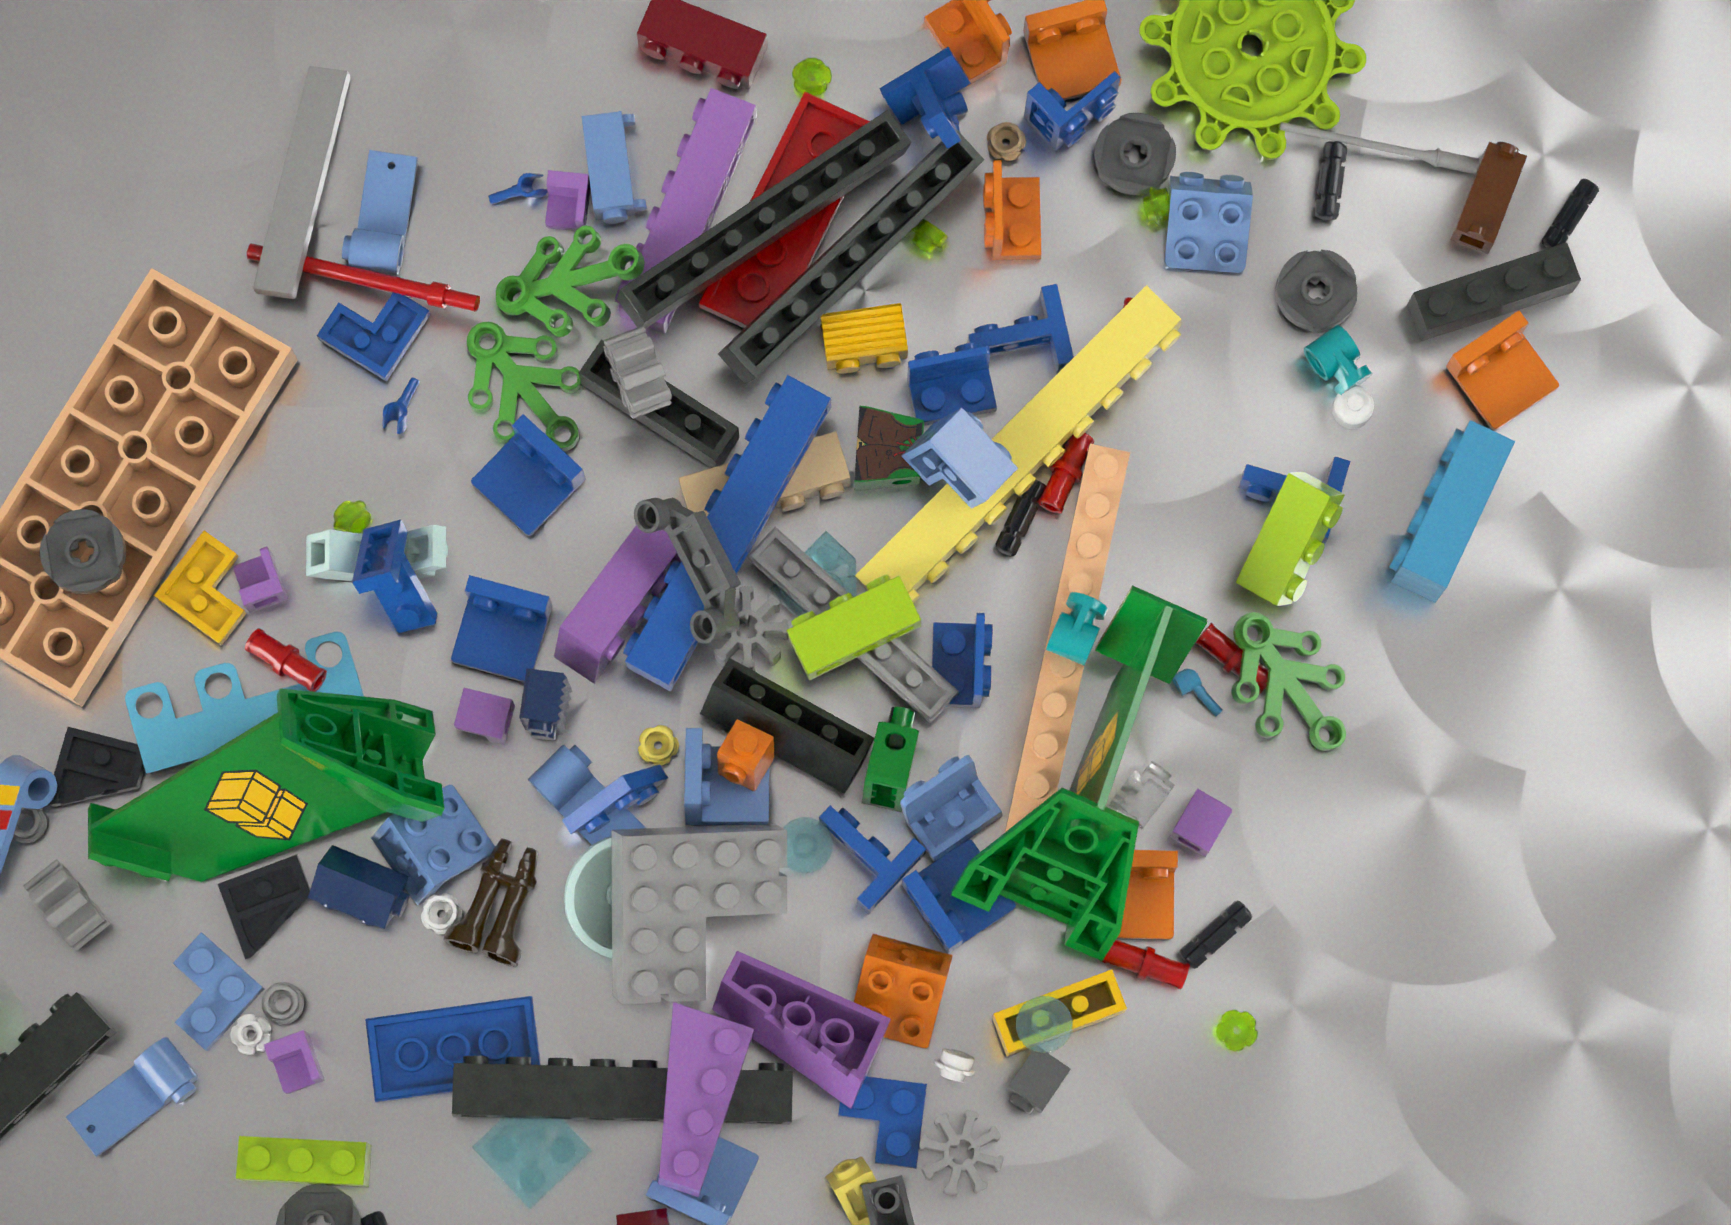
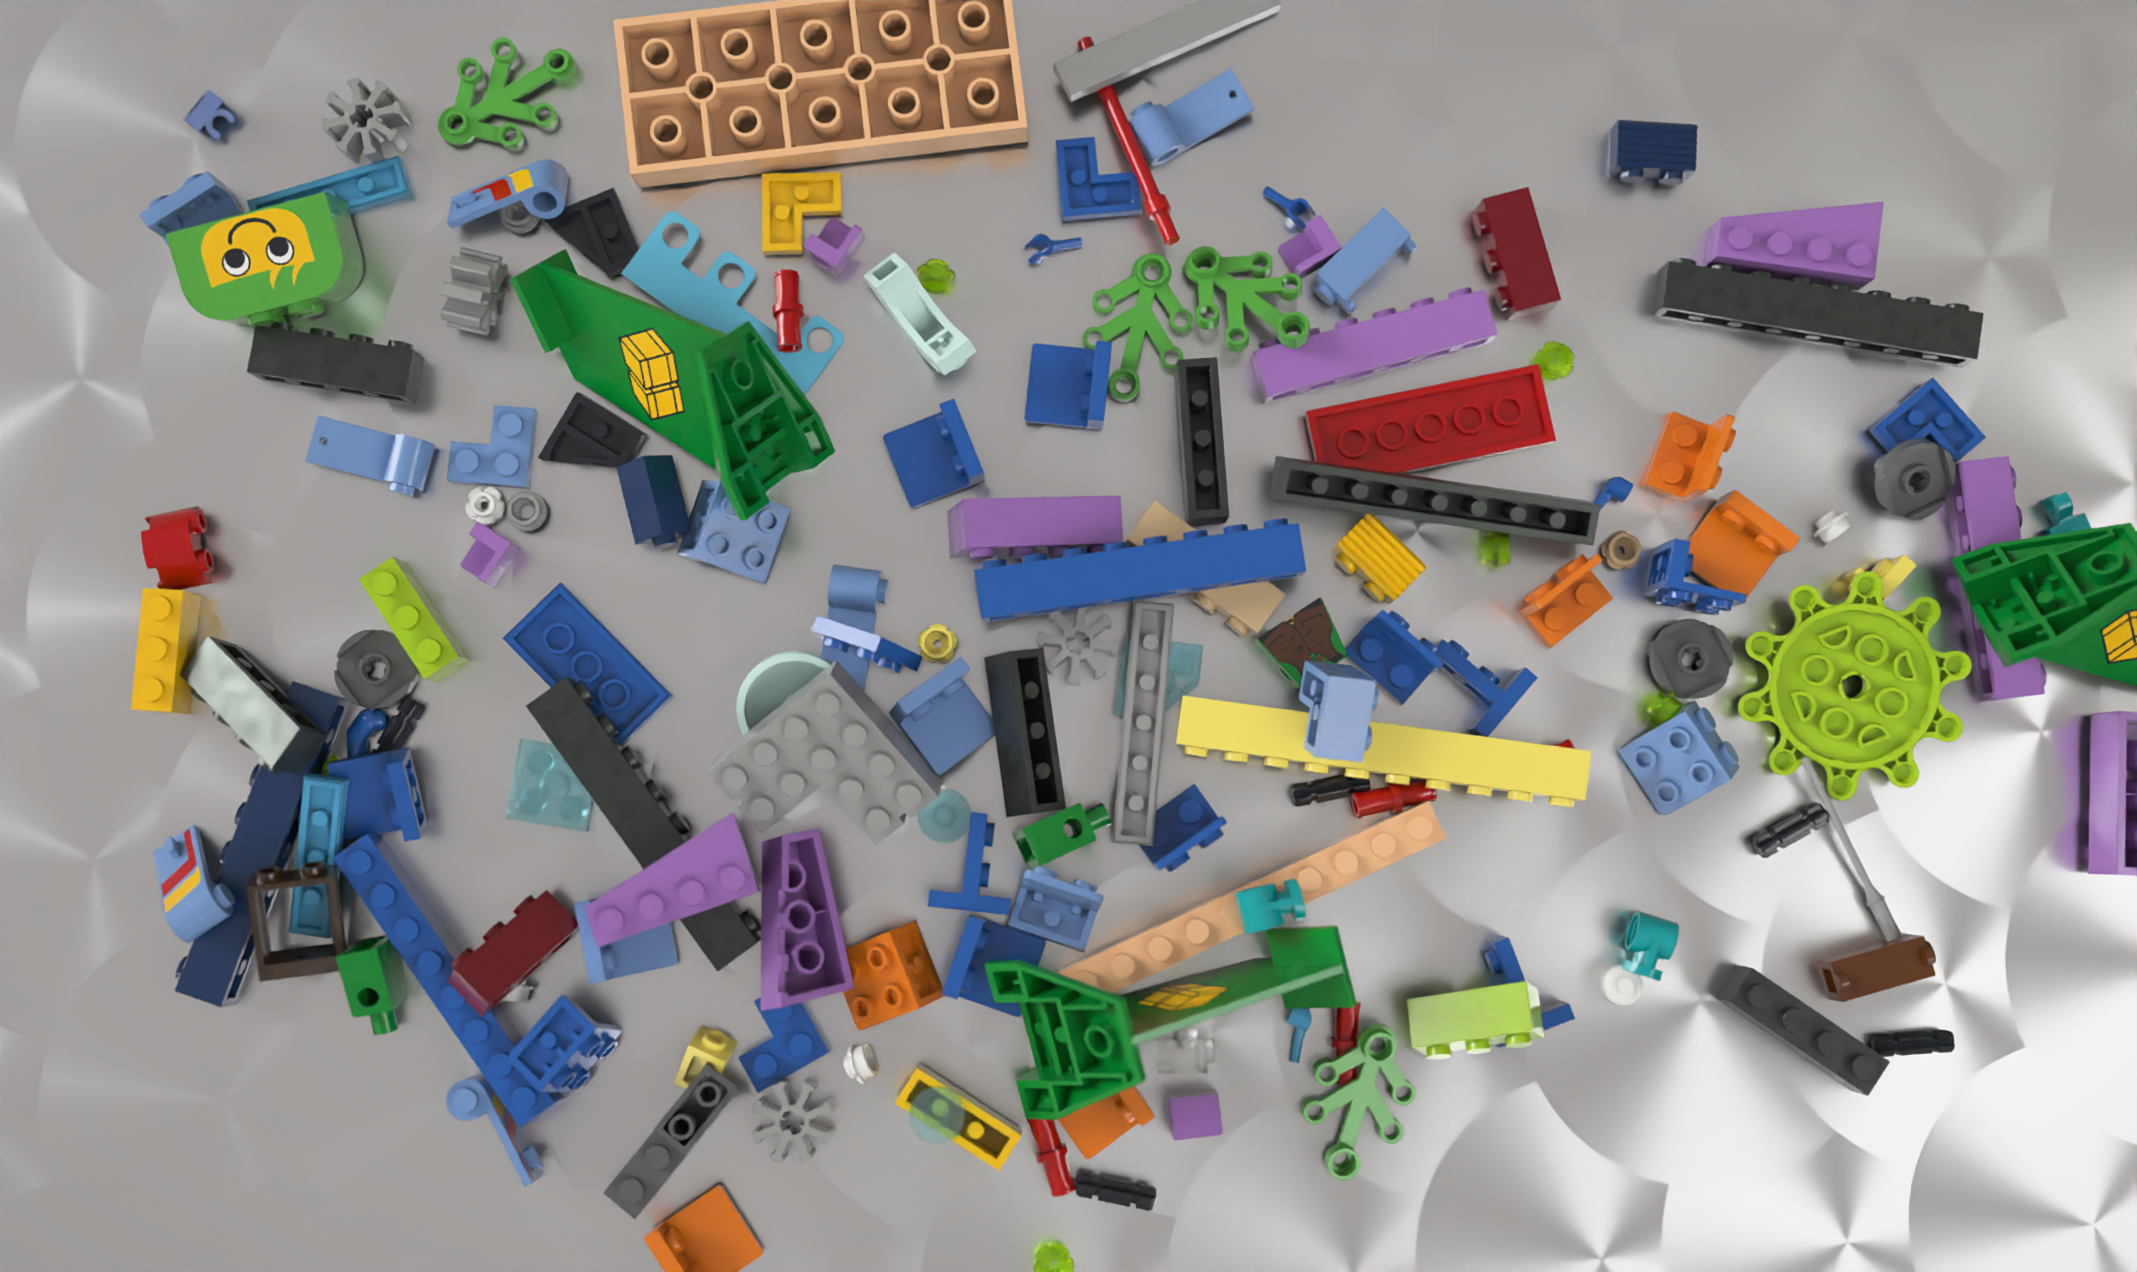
camera: 50 degrees right, 5 degrees up
dark grey plate [40,509,126,594] -> none
blue bracket [352,519,438,633] -> none
white plate [421,893,462,935] -> none
dark brown piece [443,838,538,967] -> none
medium lavender panel [454,688,515,745] -> none
dark blue brick [519,669,572,740] -> none
light grey gear [603,326,672,419] -> none
pearl dark grey brick [617,109,912,329] -> none
dark grey plate [634,497,741,644] -> none
orange brick [717,719,774,792] -> none
lime brick [787,575,921,681] -> none
blue bracket [879,47,971,149] -> none
dark grey brick [1006,1045,1071,1114] -> none
dark grey plate [1275,249,1358,333] -> none
dark azure brick [1389,420,1515,603] -> none
orange bracket [1446,310,1559,431] -> none

